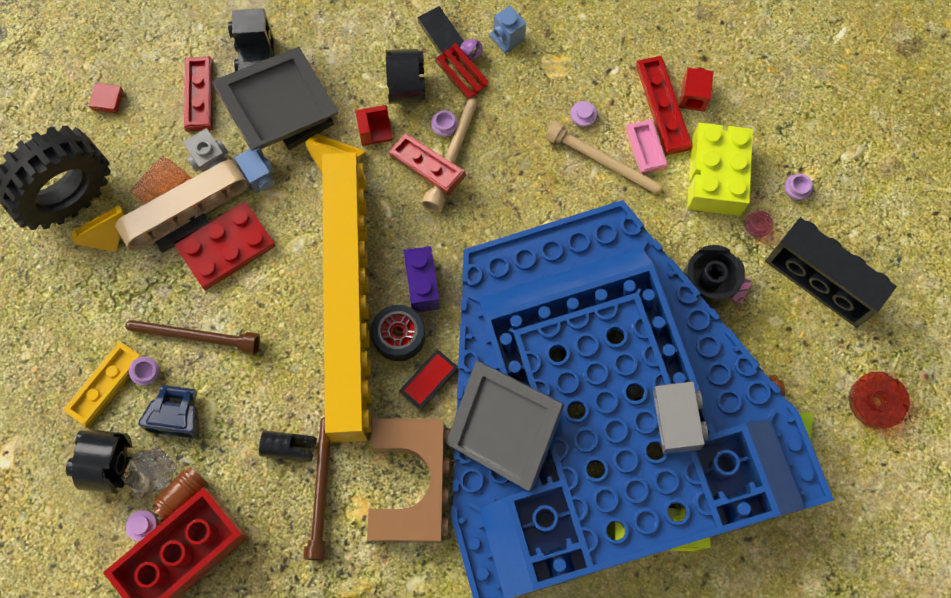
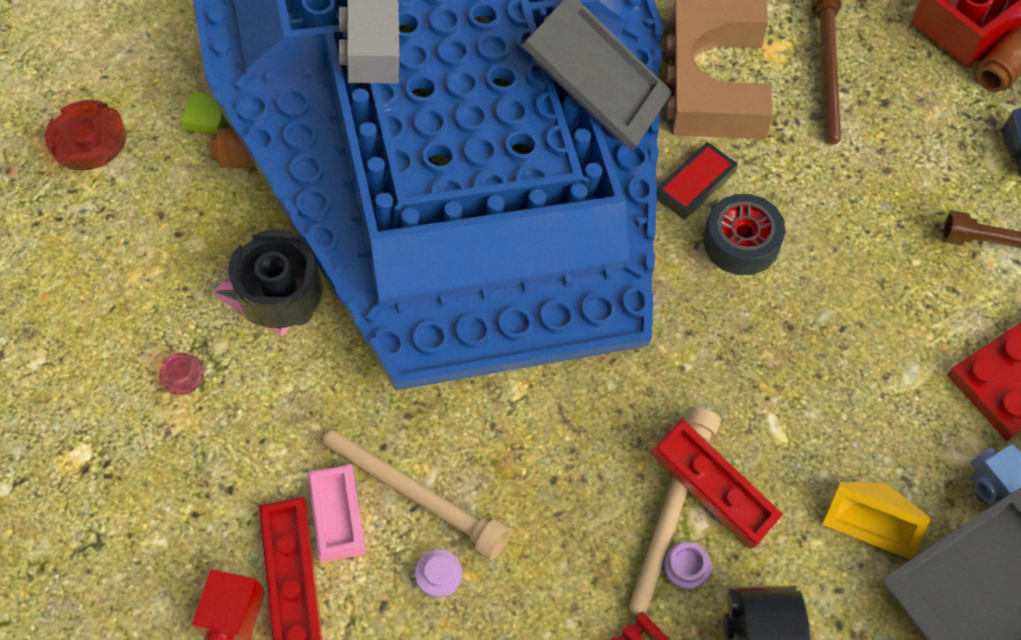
camera: 175 degrees left, 10 degrees down
black hinge [259,430,317,462] -> none
yellow brick [322,153,372,443] -> none
red panel [355,105,393,146] -> none
dark purple brick [403,246,440,313] -> none
neon yellow piece [687,123,753,216] -> none
black brick [765,217,897,328] -> none
lavender plate [785,174,813,200] -> none

